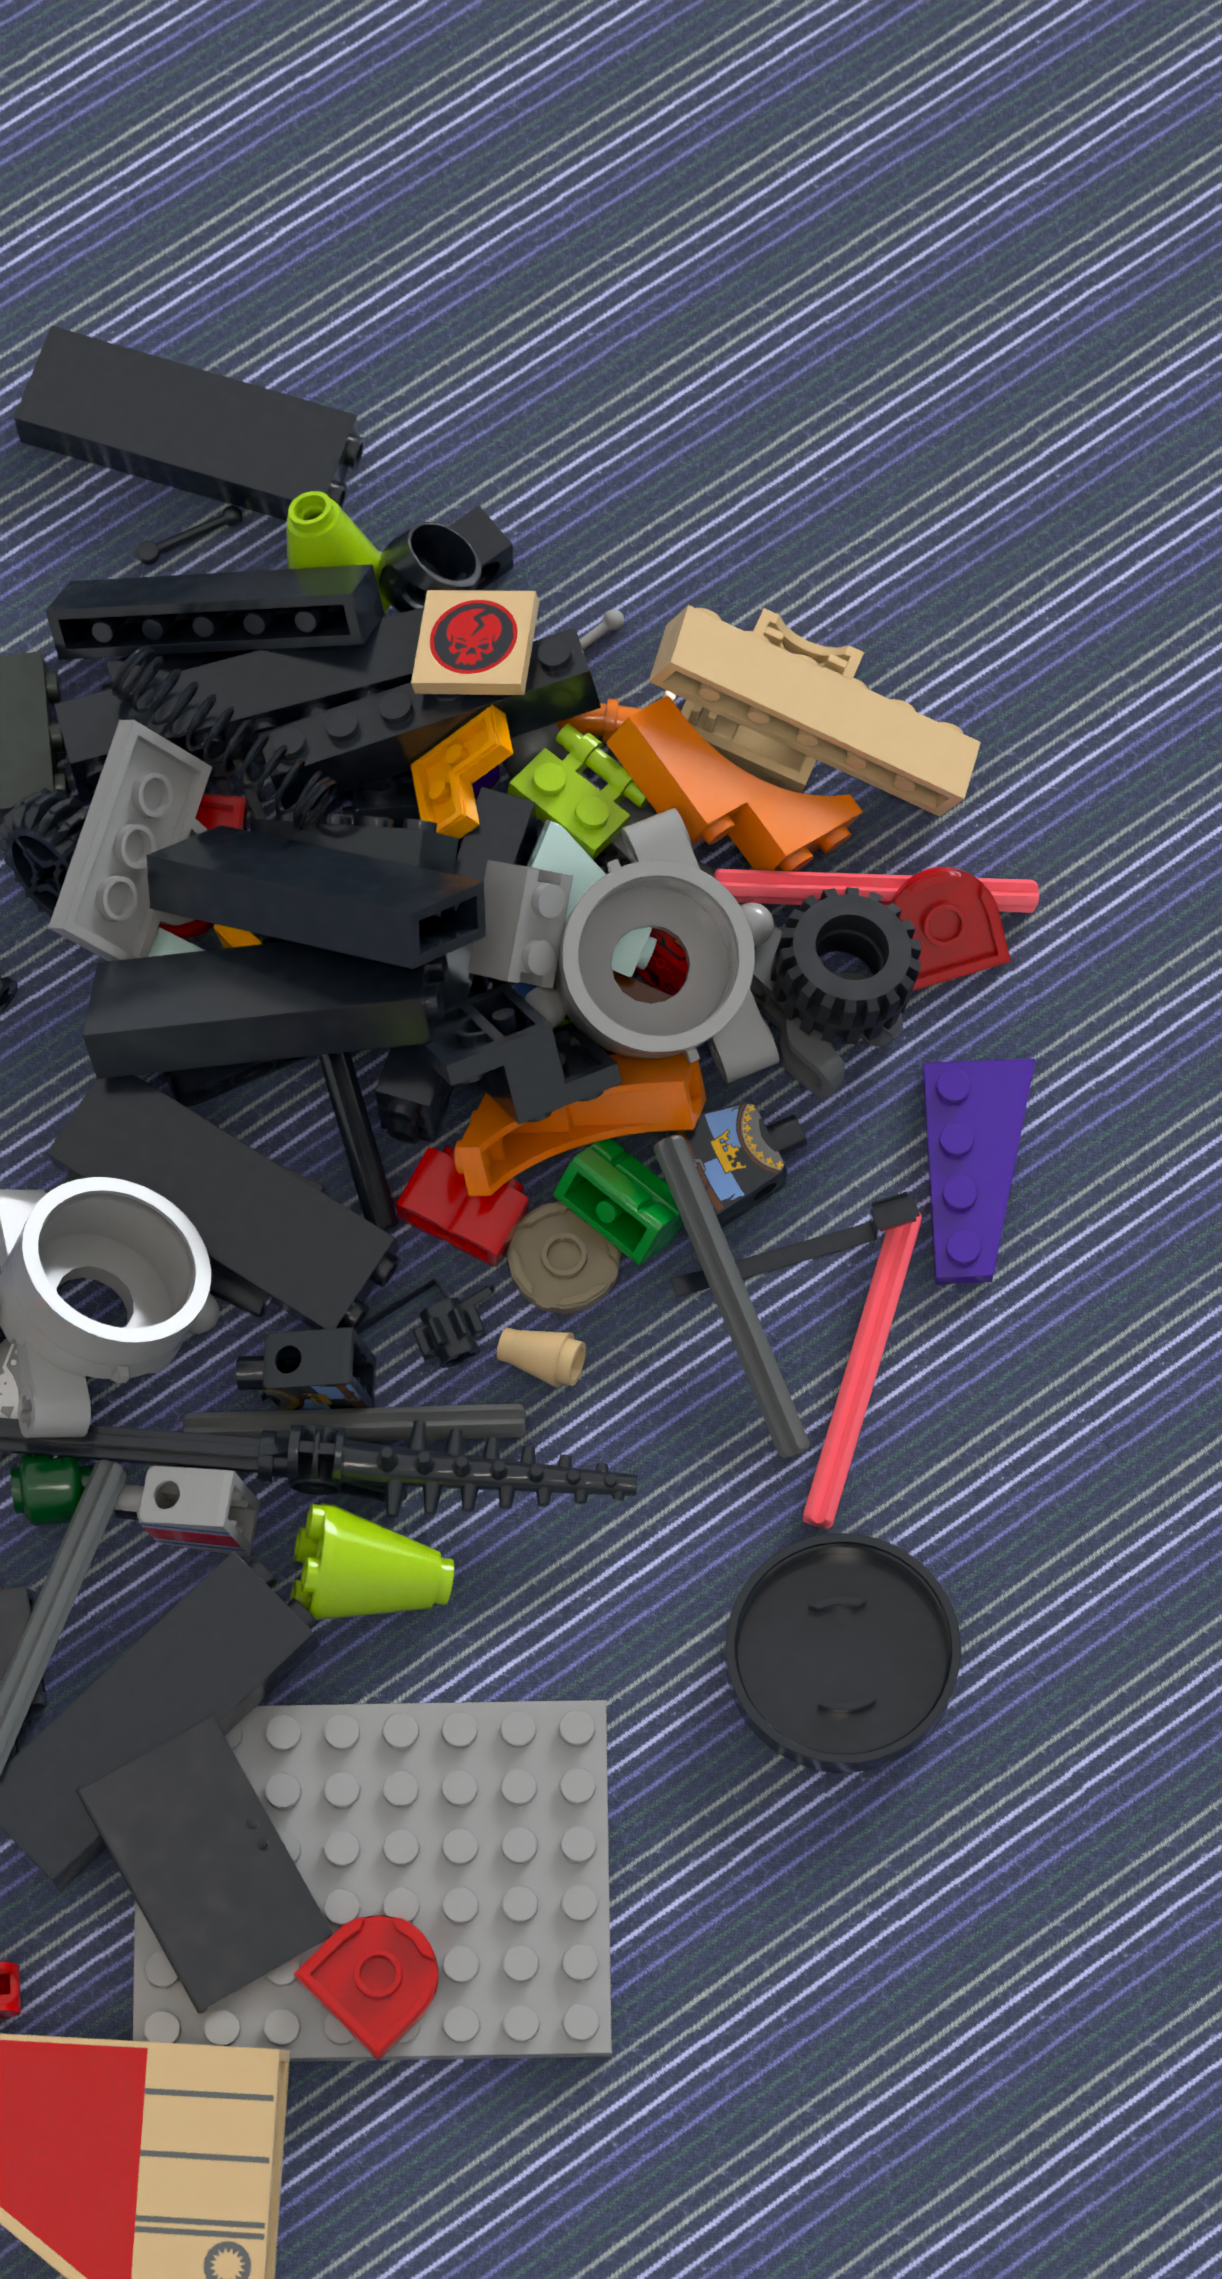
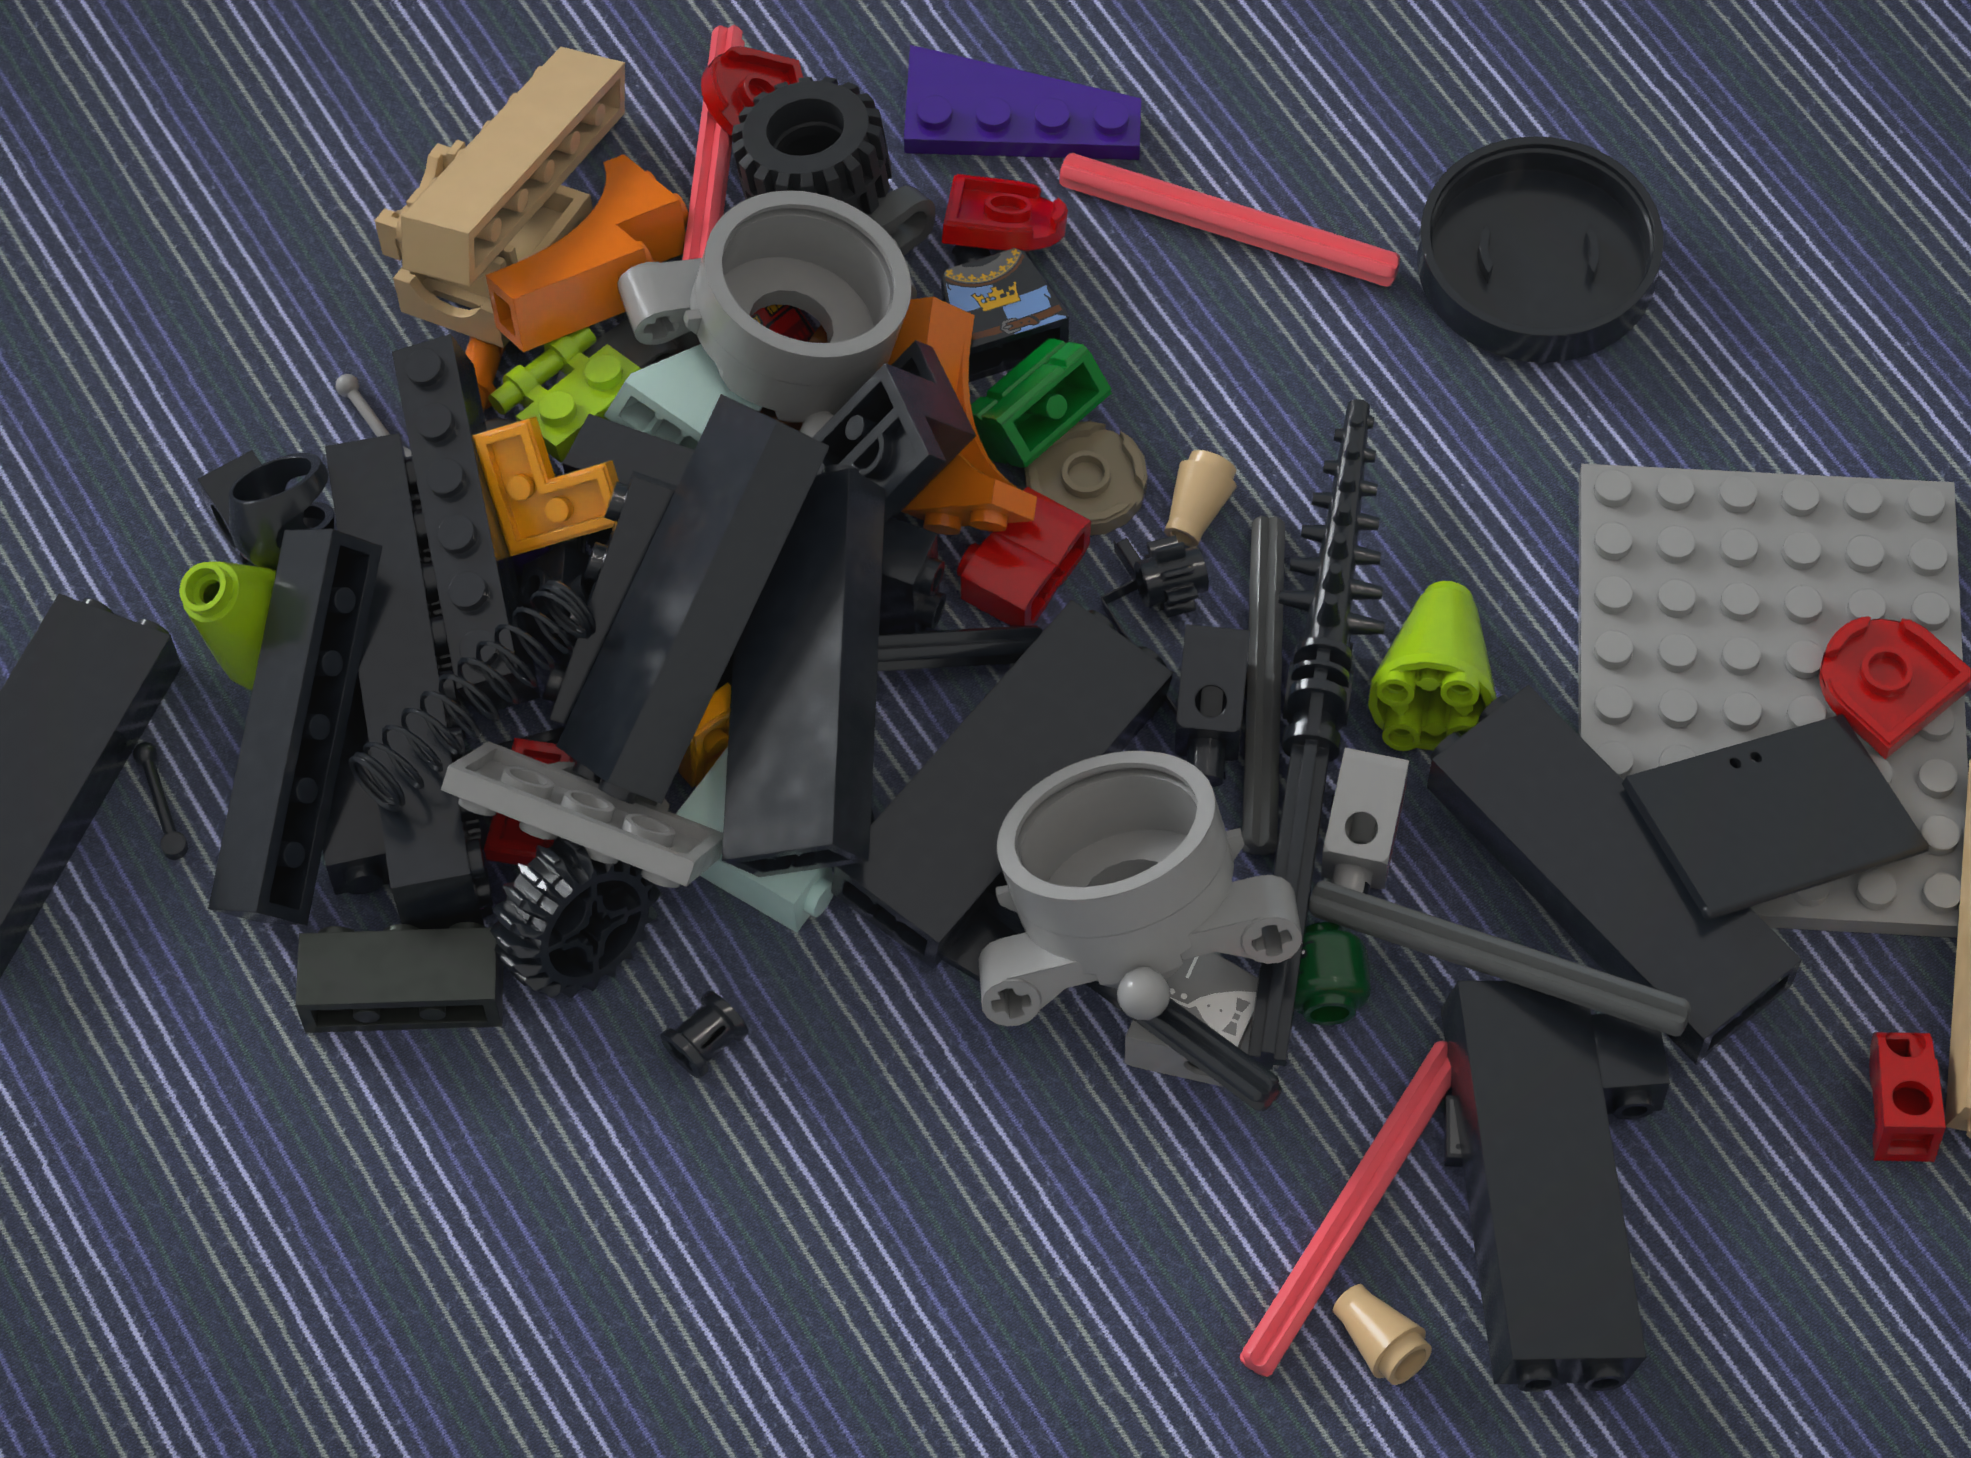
camera: 85 degrees left, 10 degrees down
tile [411,590,539,695] -> none
light grey brick [468,860,573,988] -> none
dark grey axle [653,1135,810,1458] -> none
black piece [671,1192,920,1297] -> none
none -> red tile [942,174,1068,251]

